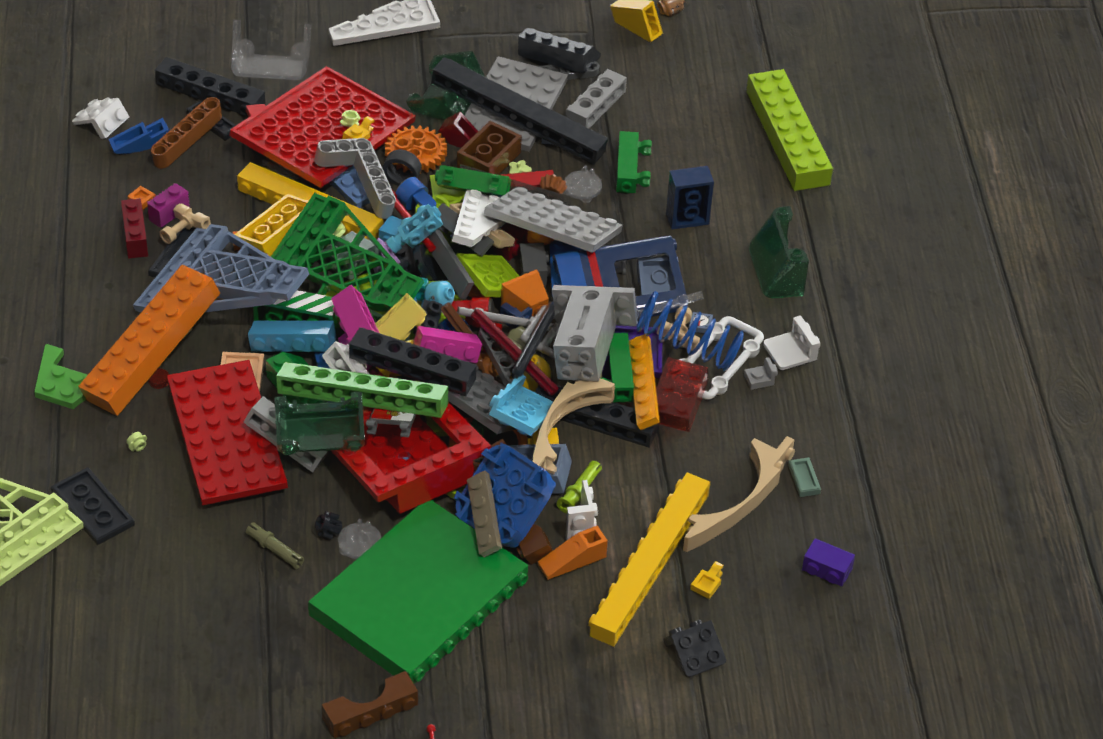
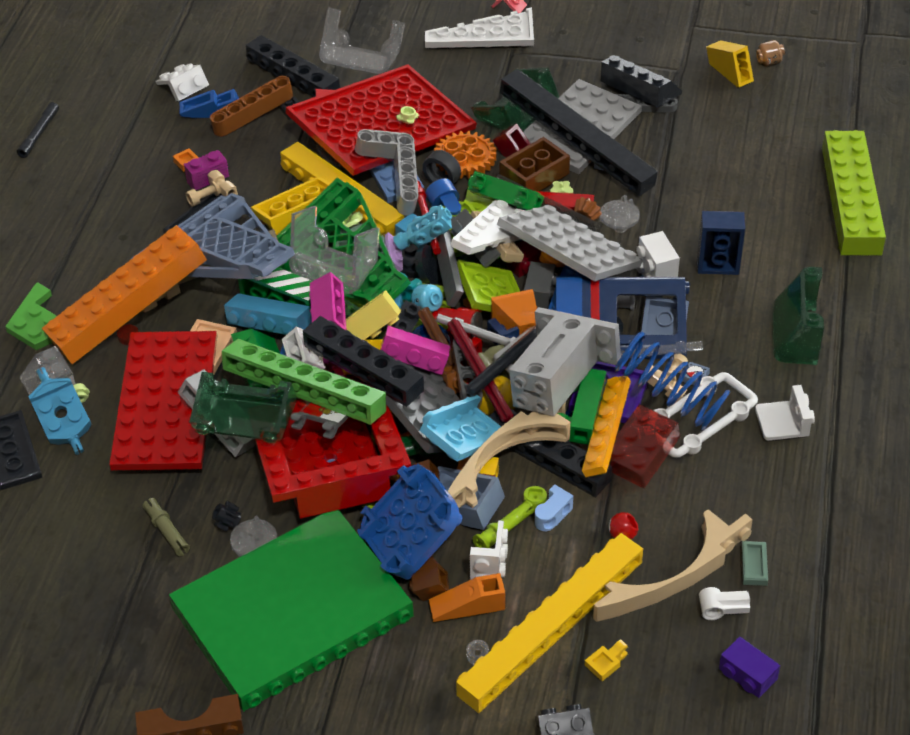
camera: 20 degrees right, 0 degrees up
dark red brick [121,198,148,259] -> none
yellow plate [343,117,374,140] -> none
dark tan plate [467,470,502,557] -> none
light grey brick [566,69,627,128] -> none
green brick [616,131,652,193] -> none
light grey bracket [744,357,778,390] -> none
none -> clear slope [19,346,75,395]
none -> dark azure plate [28,367,92,455]
none -> clear windscreen [289,206,380,294]
none -> clear bush [467,640,489,665]
none -> lime tile [524,486,547,509]
none -> light blue leg [535,484,573,531]
none -> red piece [609,512,639,540]
none -> white brick [636,231,680,277]
none -> white piece [699,587,750,620]

